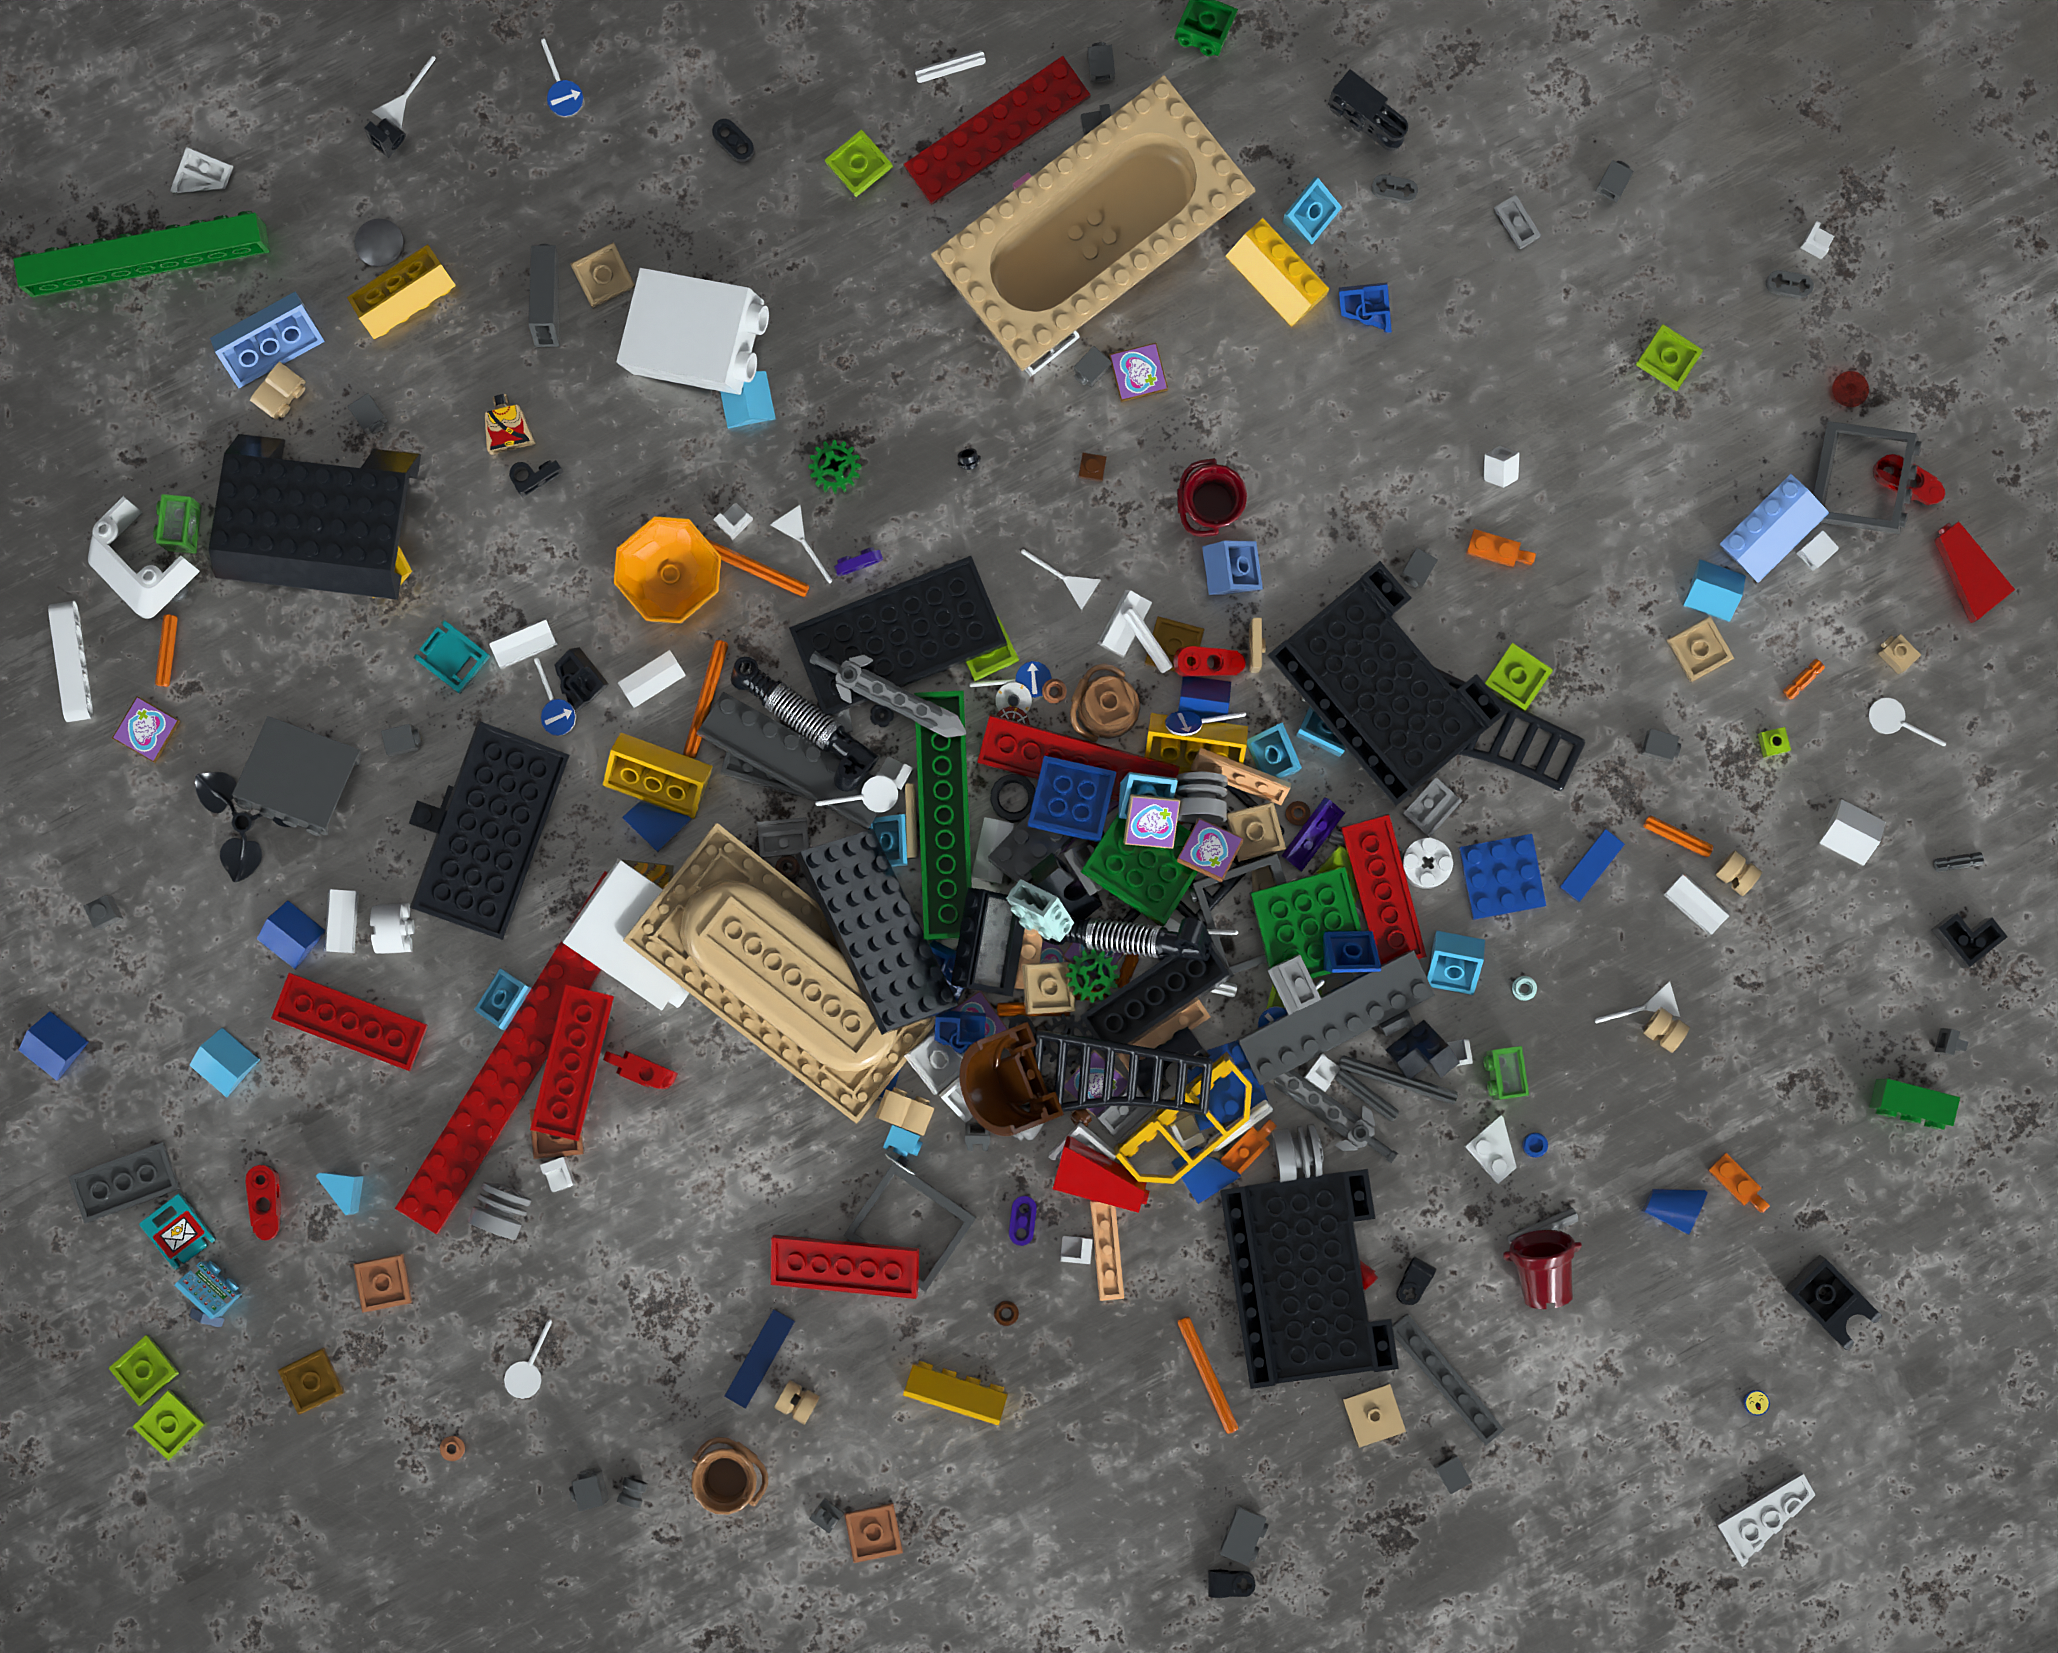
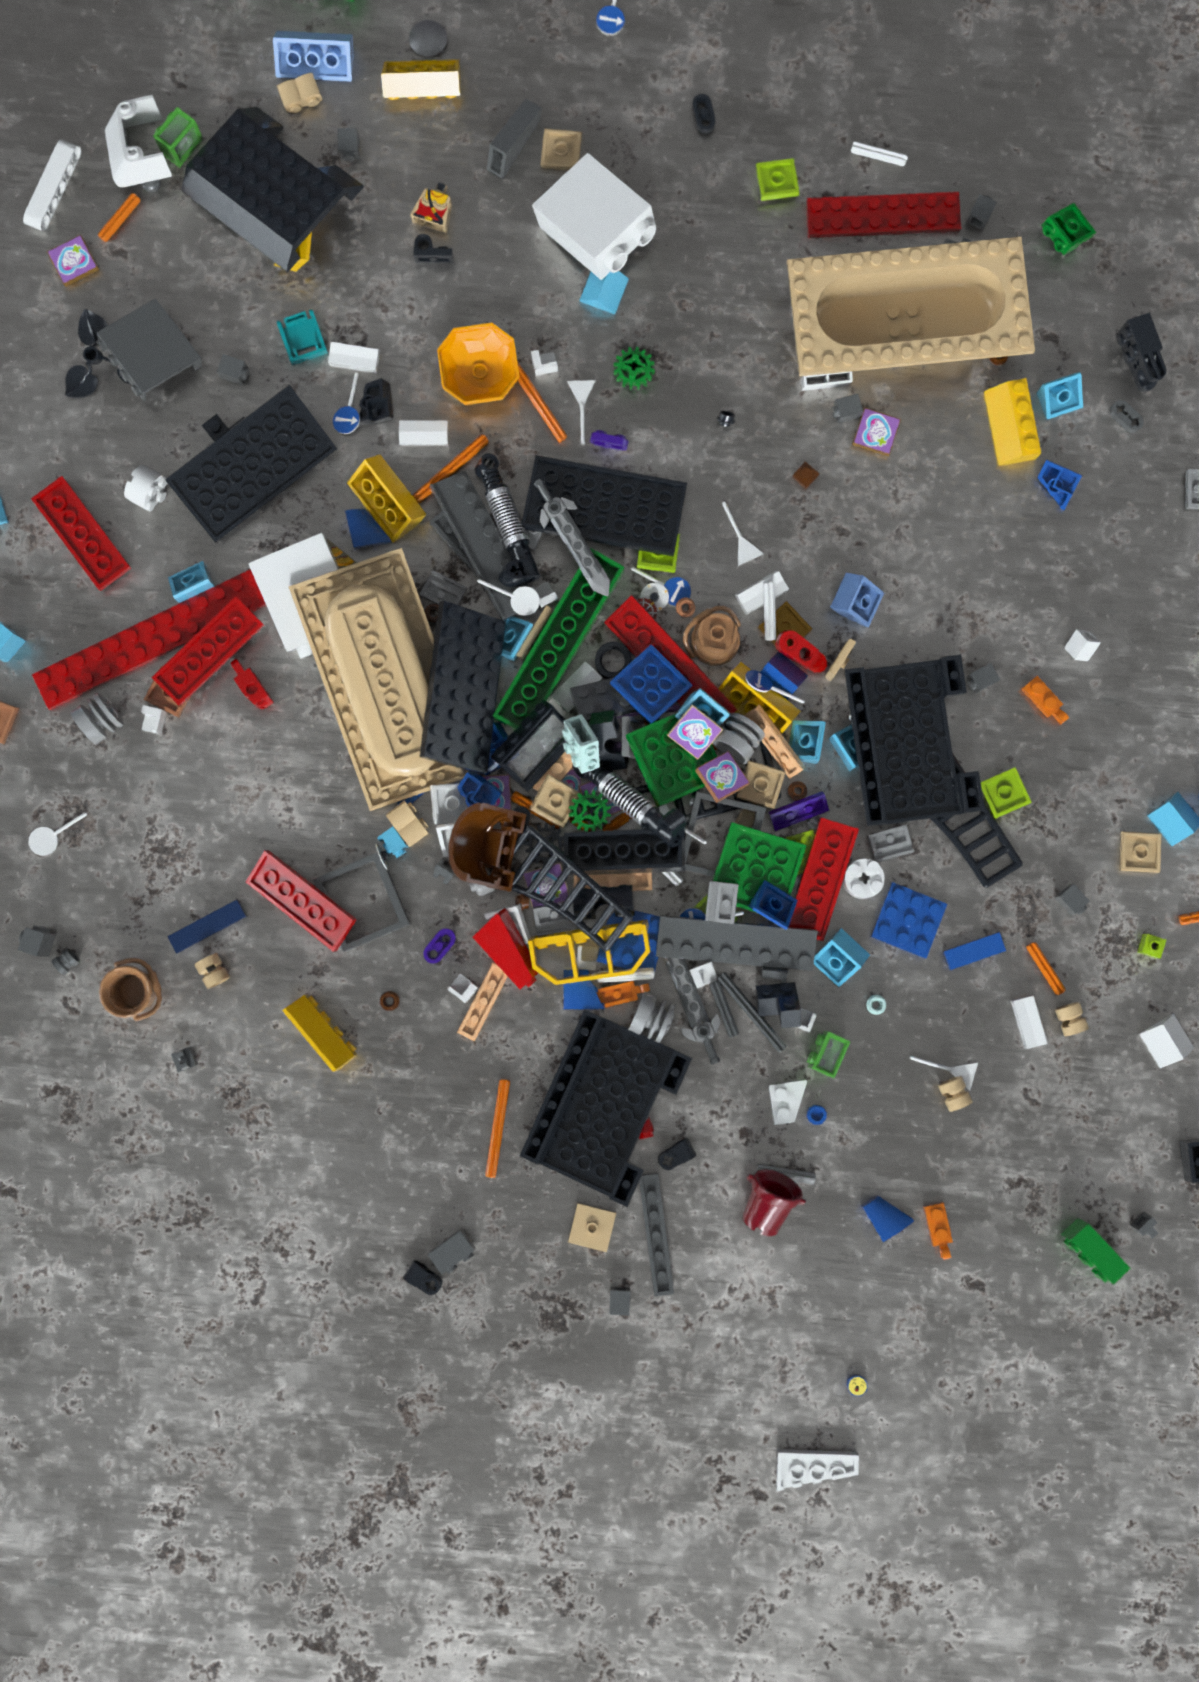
camera: 35 degrees right, 0 degrees up
blue slope [257,900,325,970] -> none
white piece [324,889,359,953] -> none
nougat tile [844,1503,903,1563] -> none
black plate [870,705,894,727] -> none
dark red piece [1177,458,1247,537] -> none
black brick [1785,1254,1882,1351] -> none

